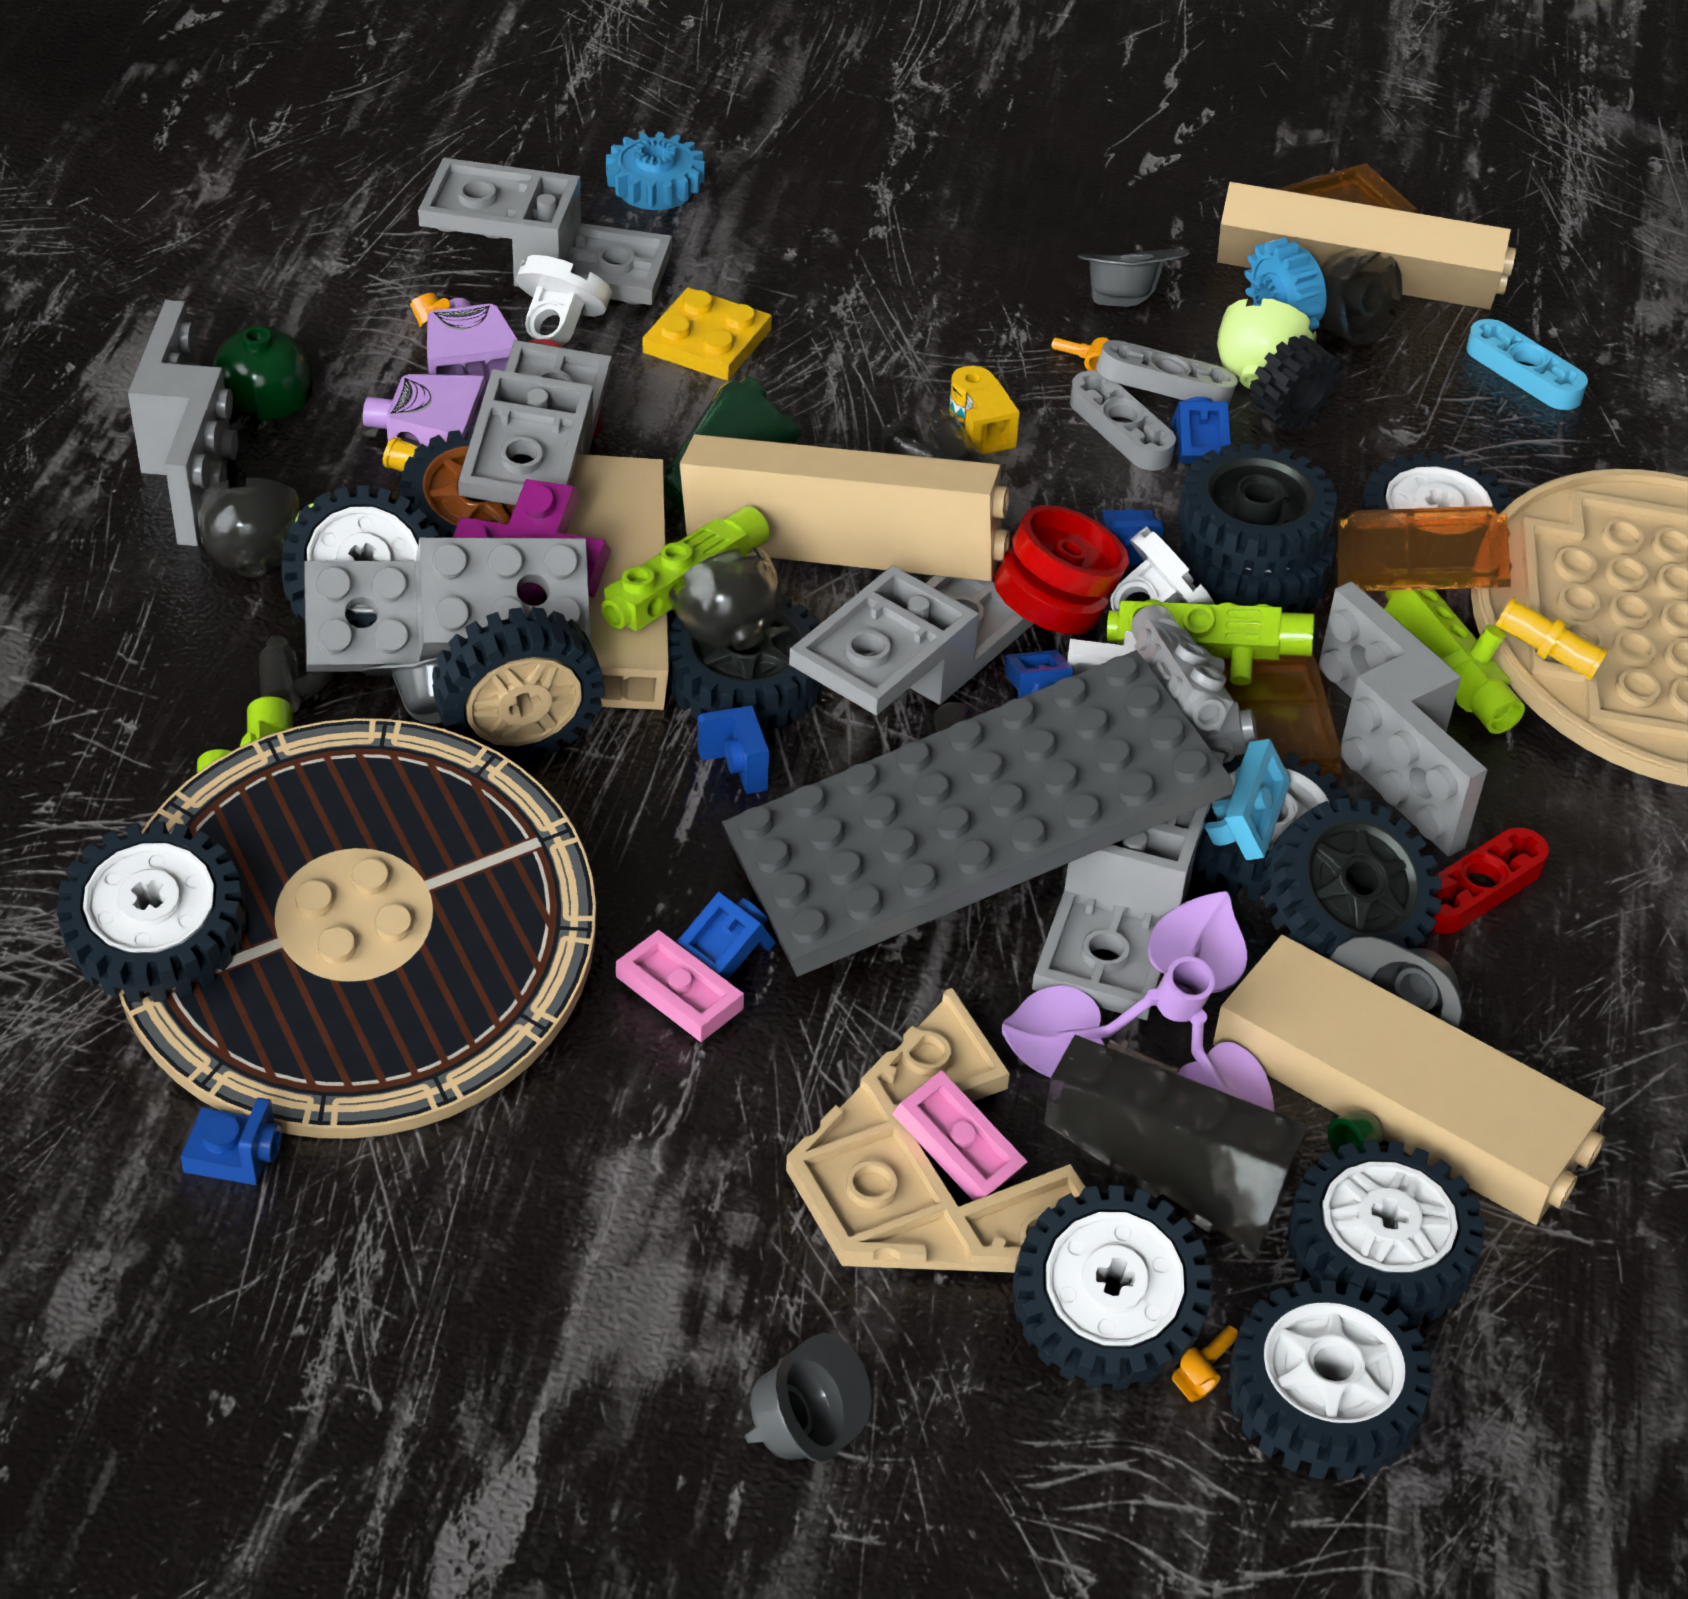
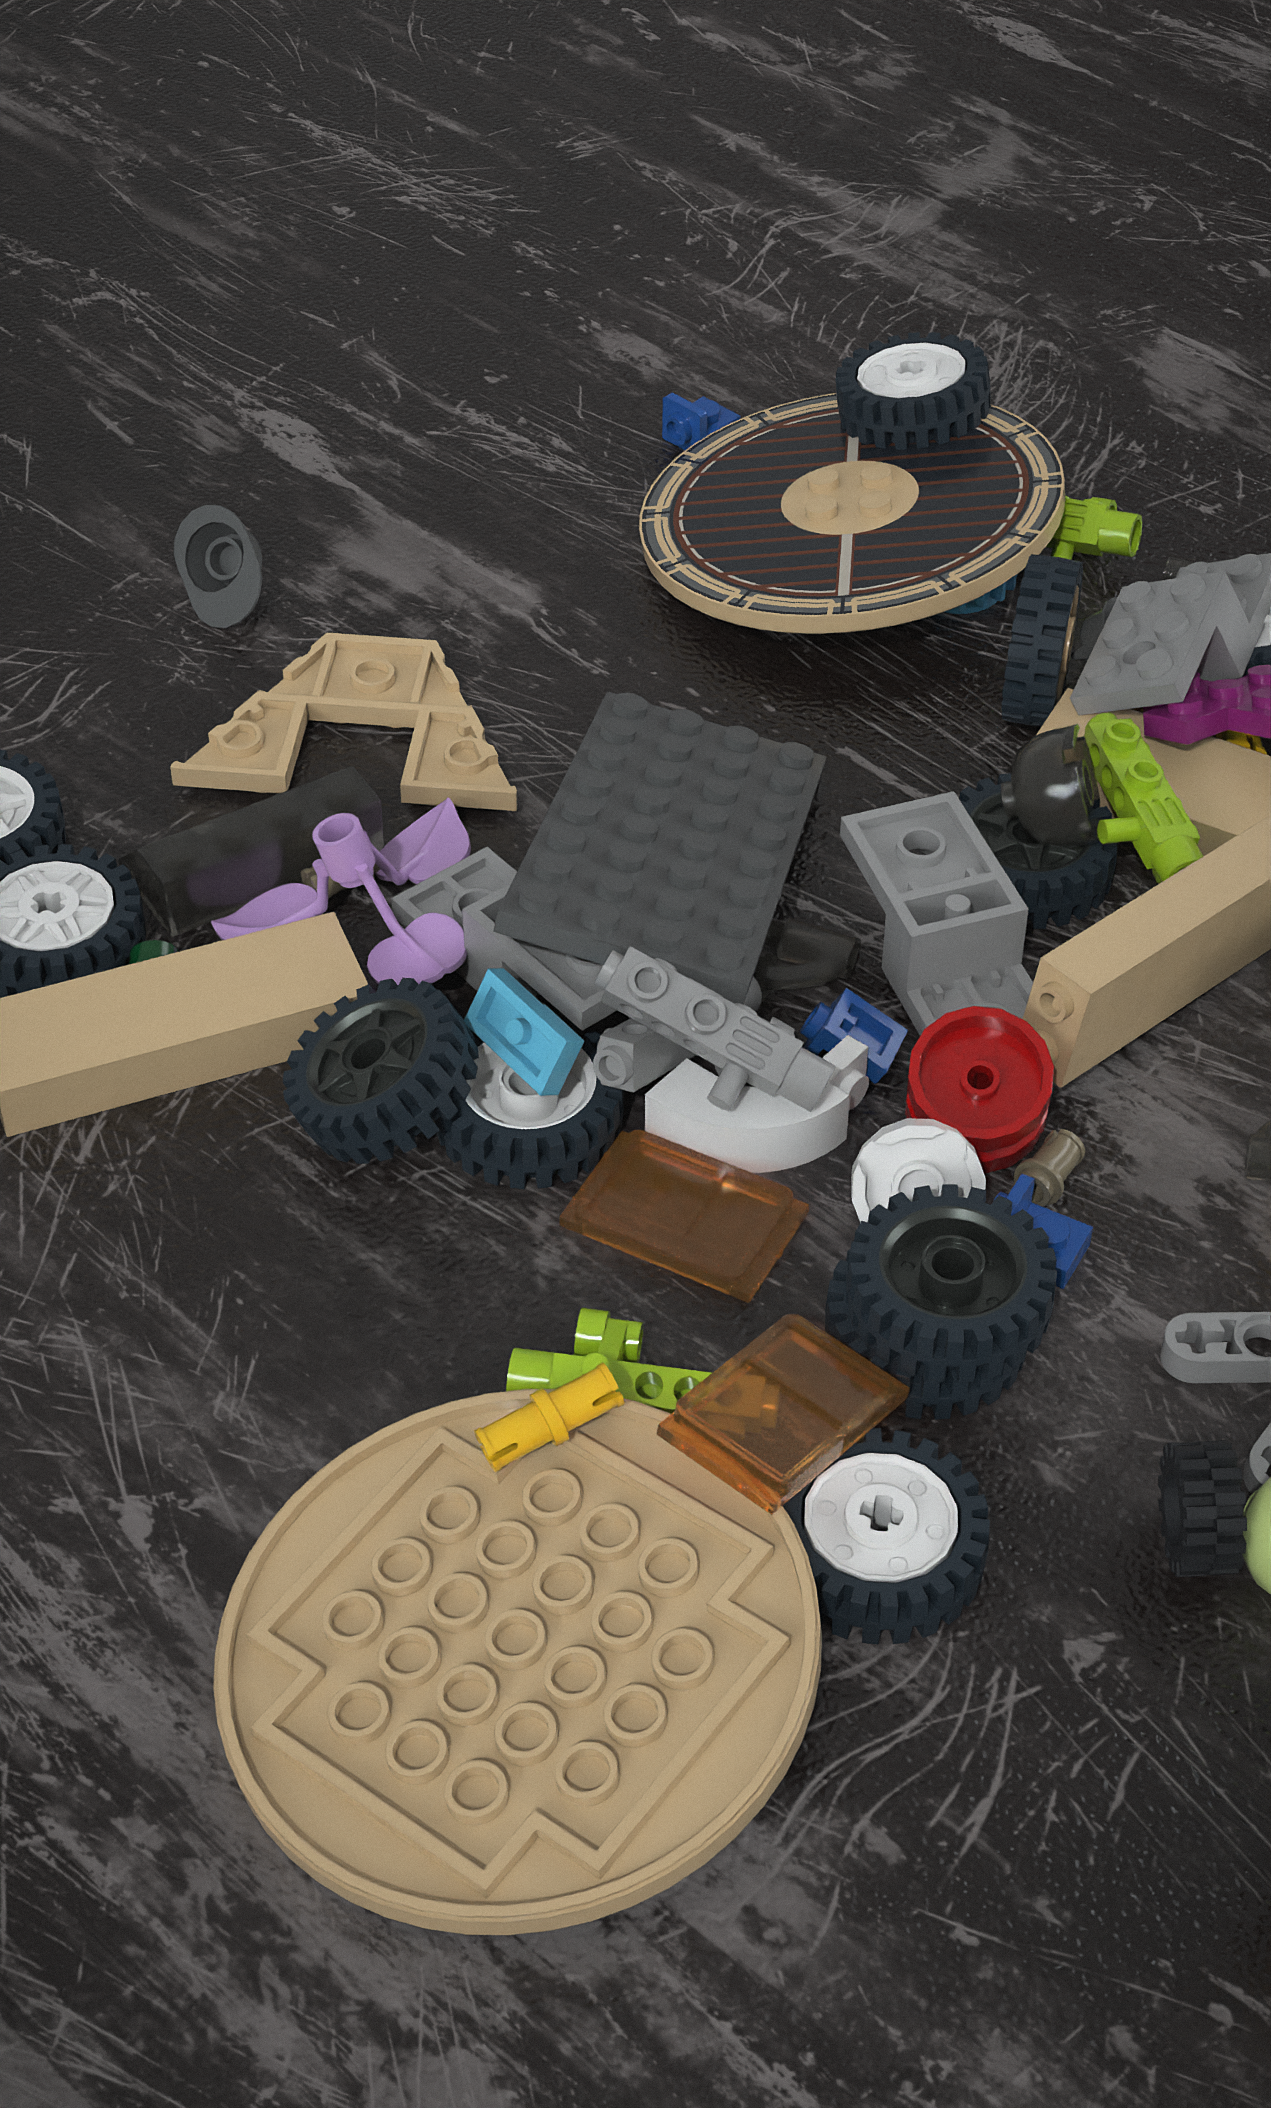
camera: 125 degrees right, 0 degrees up
bright pink plate [616,930,744,1042] -> none
blue bracket [676,892,776,981] -> none
blue bracket [697,705,769,794] -> none
bright pink plate [892,1070,1028,1201] -> none
wheel [1013,1185,1212,1390] -> none
lime piece [1107,599,1315,685] -> none
blue bracket [1171,397,1231,464] -> none
light orange hand [1172,1326,1238,1402] -> none
light grey bracket [1318,581,1488,857] -> none
dark grey piece [1329,936,1463,1029] -> none
red beam [1431,828,1549,935] -> none
medium azure beam [1466,319,1588,410] -> none

